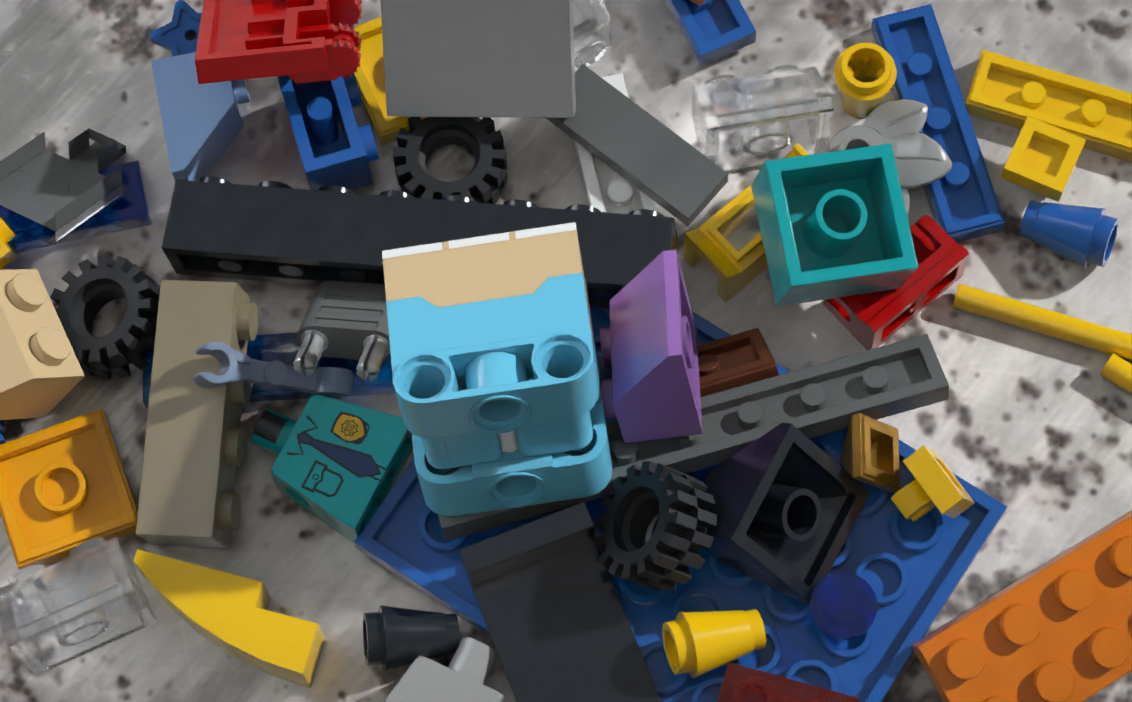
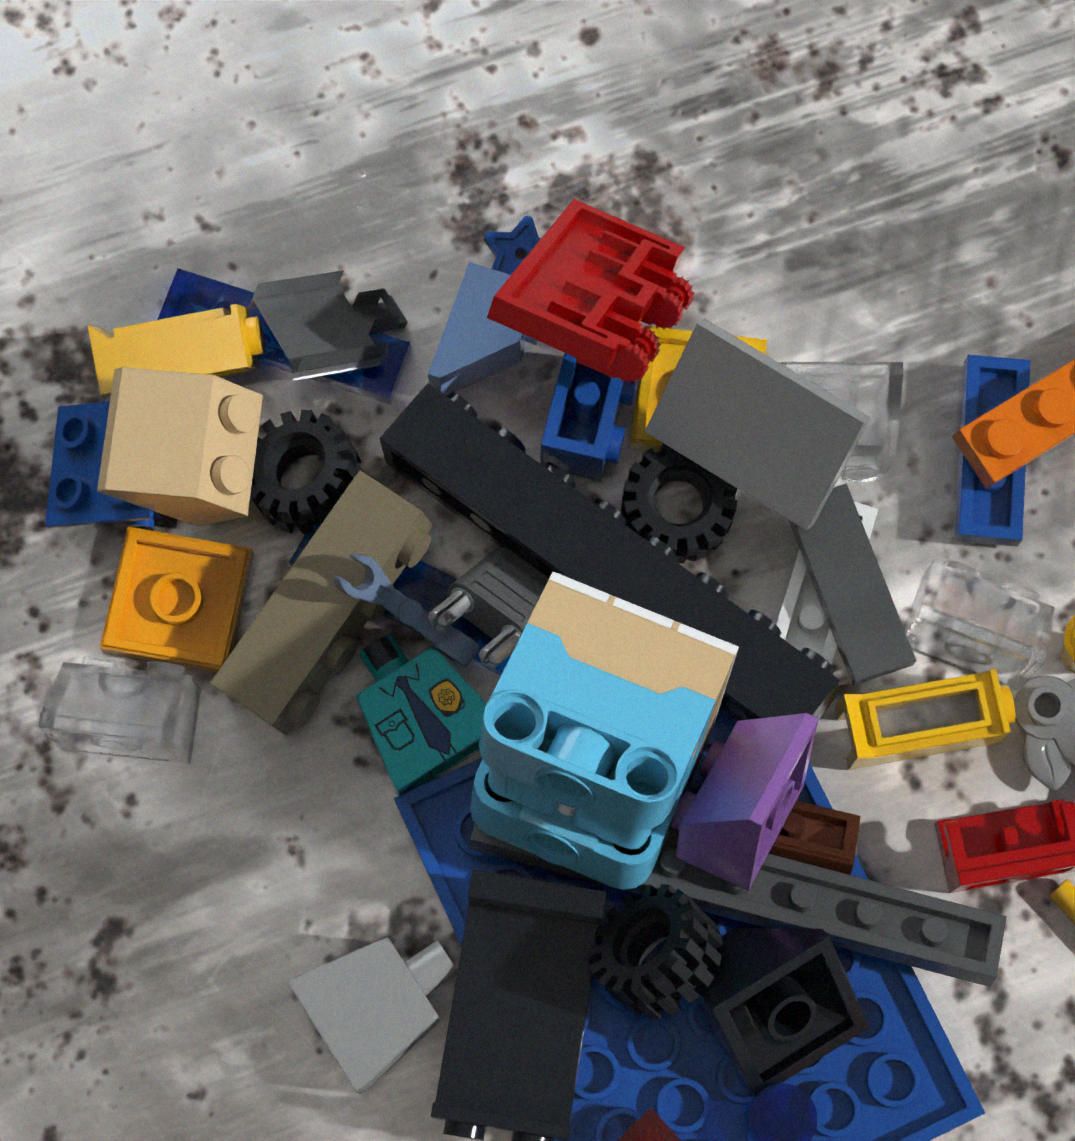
camera: 25 degrees right, 5 degrees up
yellow slope [133,549,325,688] -> none
black cone [363,605,460,671] -> none
yellow cone [662,609,766,678] -> none
teal brick [751,143,918,307] -> none
pearl gold slope [840,413,900,493] -> none
yellow tile [891,445,975,522] -> none

